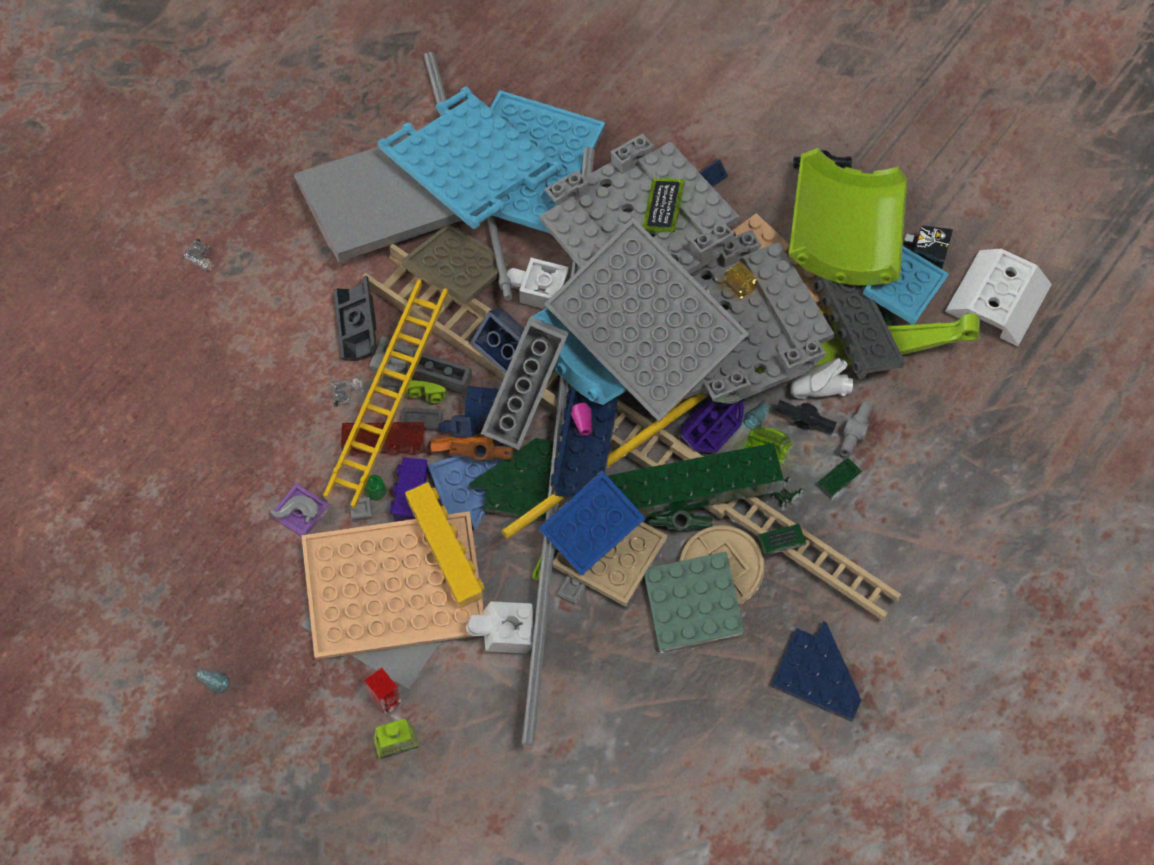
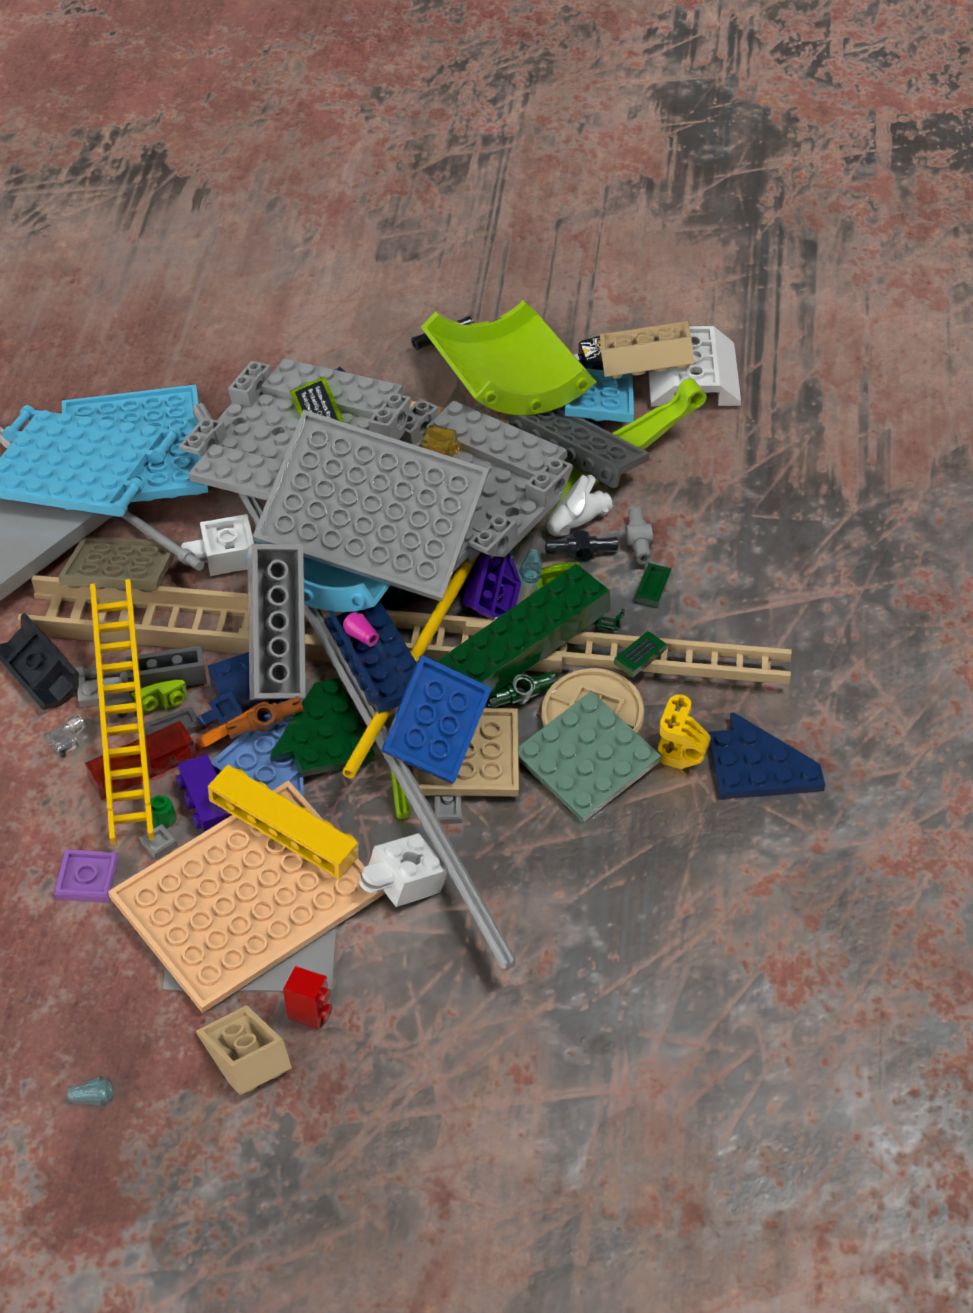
camera: 30 degrees left, 15 degrees down
light grey piece [271,495,318,523] -> none
lime torso [373,719,420,760] -> none
dark blue slope [470,309,525,374] -> none
none -> tan slope [196,1005,292,1095]
none -> tan slope [600,321,695,379]
none -> yellow piece [658,694,711,769]

